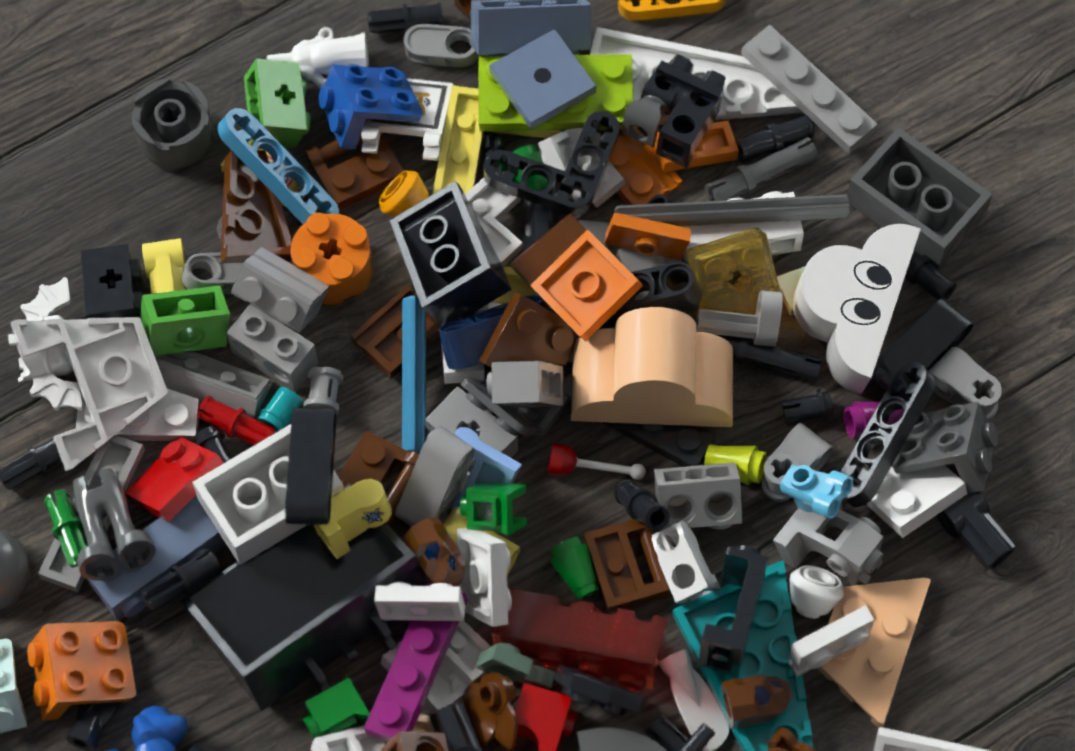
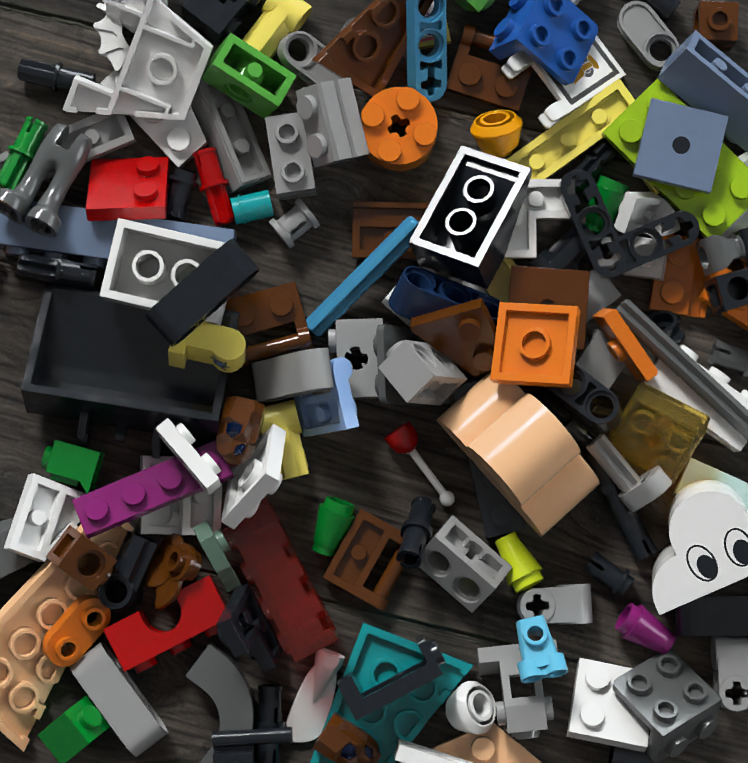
camera: 50 degrees right, 20 degrees up
green window [460,481,527,536] -> none
white leg [652,520,720,604] -> none
black beam [840,362,936,507] -> none

